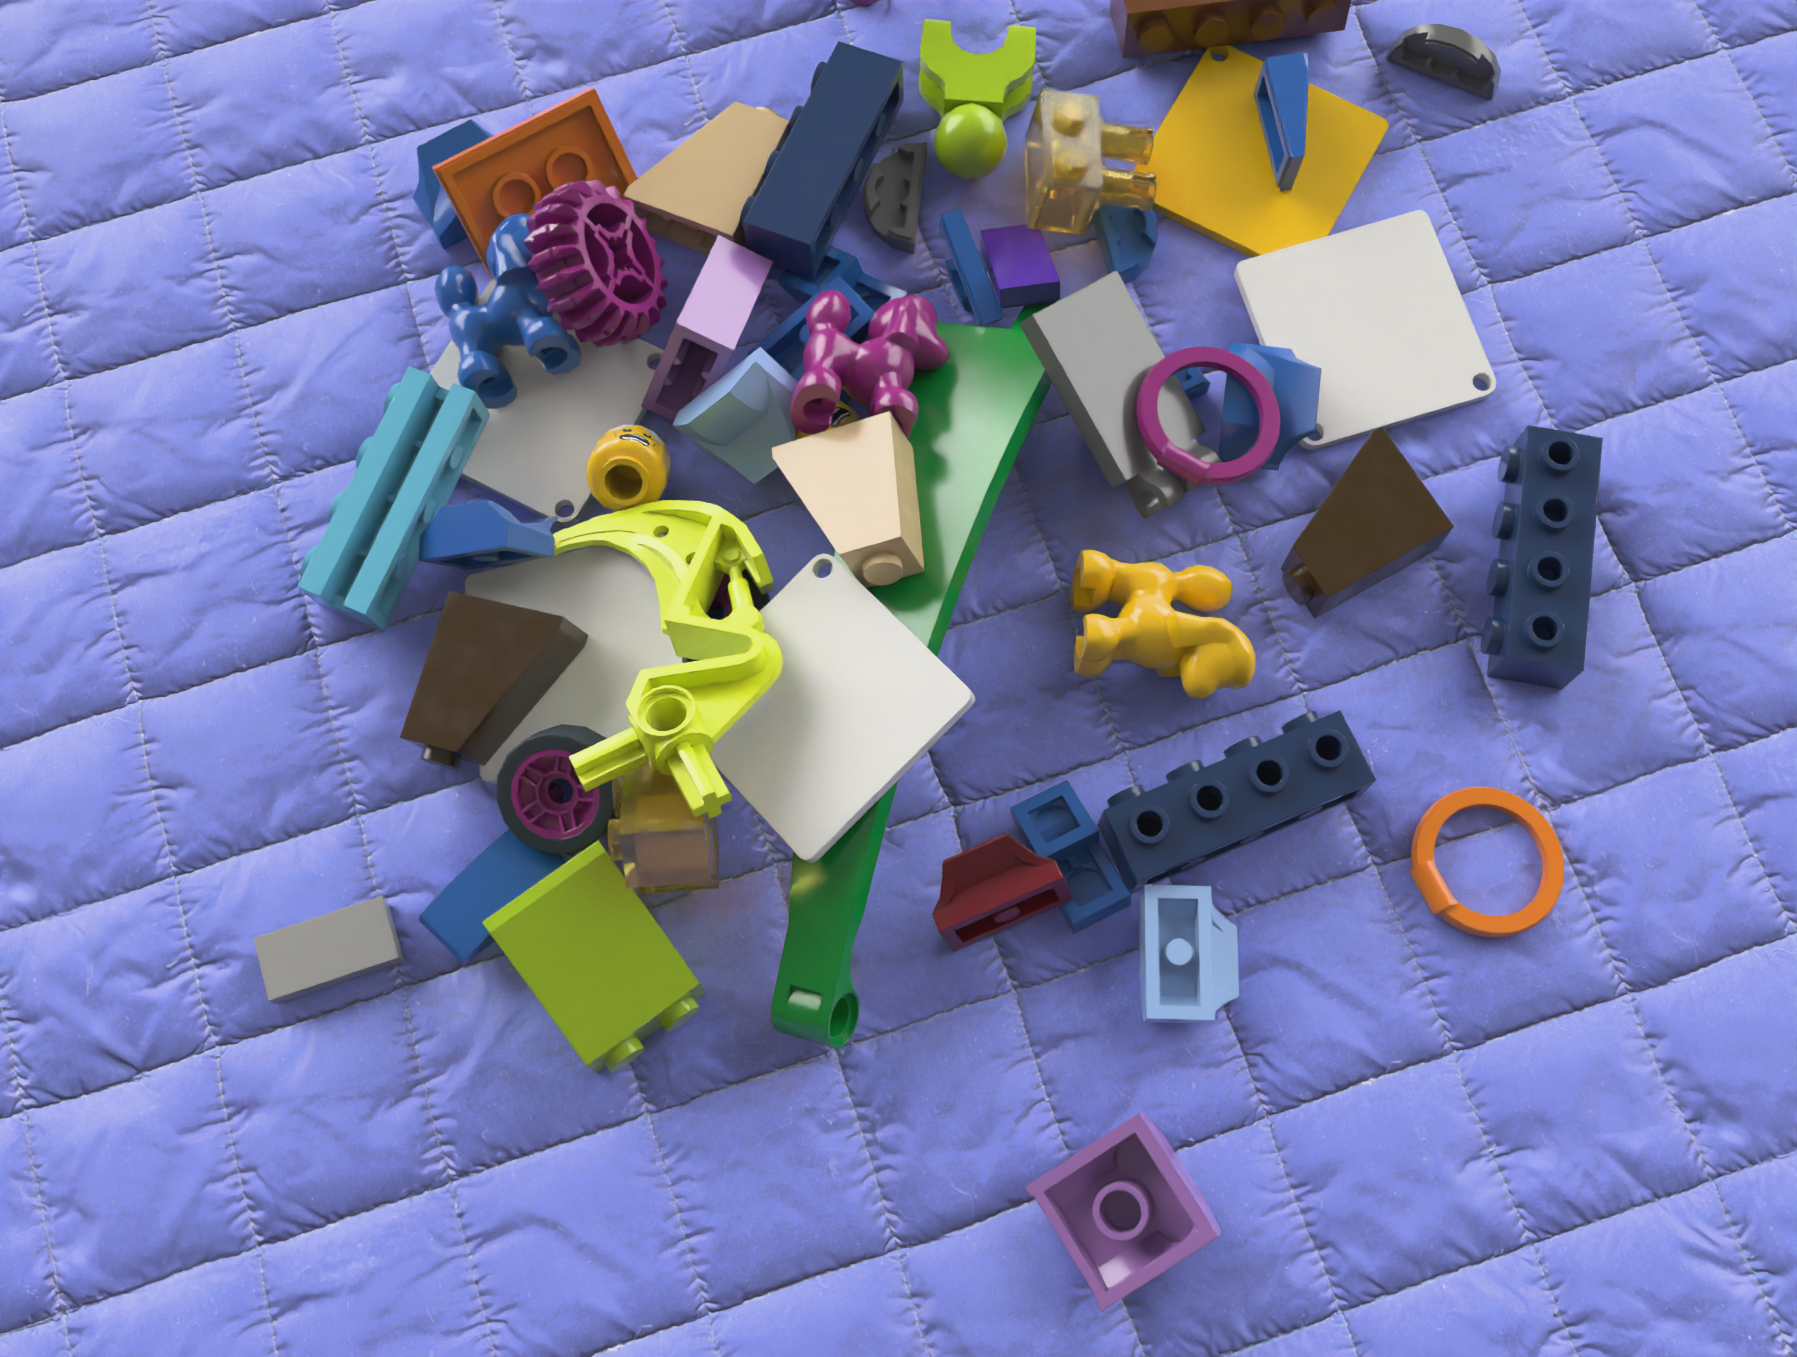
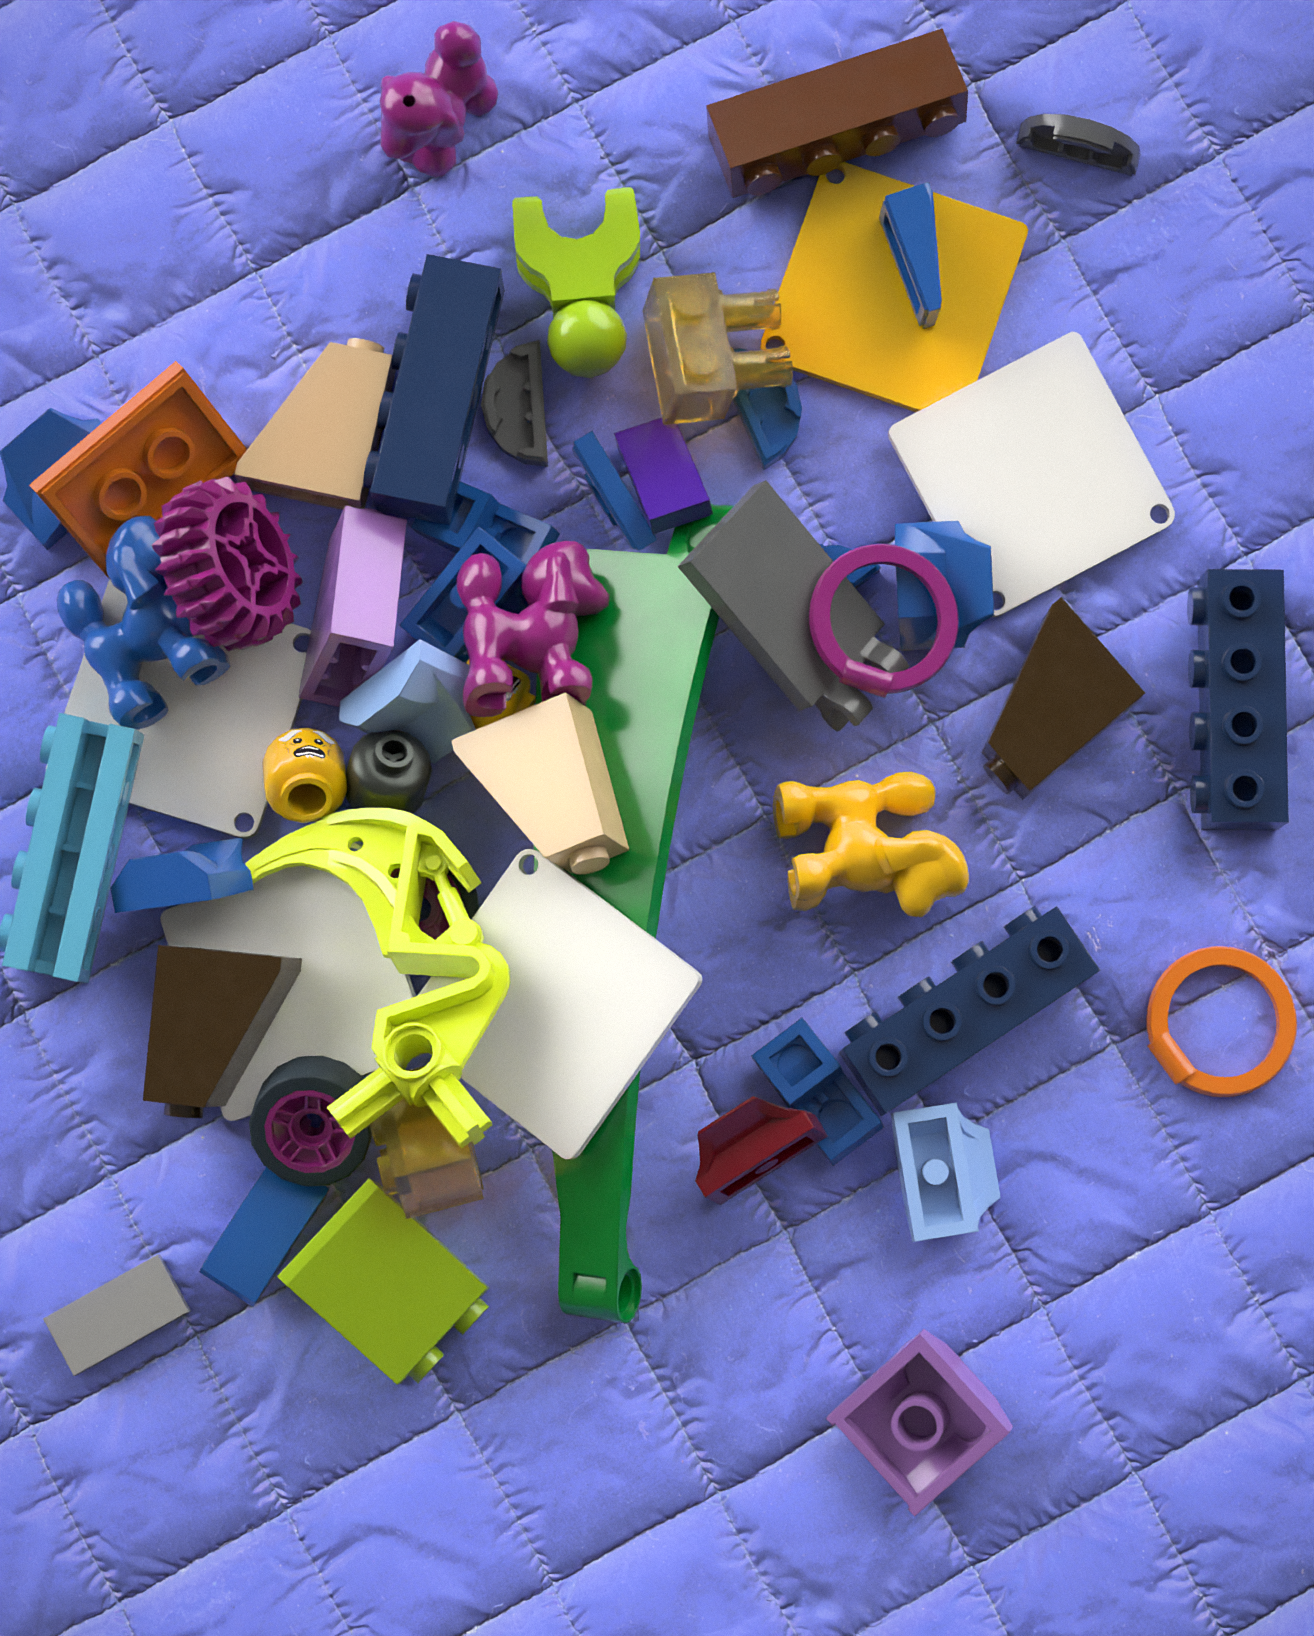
camera: 15 degrees left, 10 degrees up
none -> pearl dark grey head [346,730,432,814]

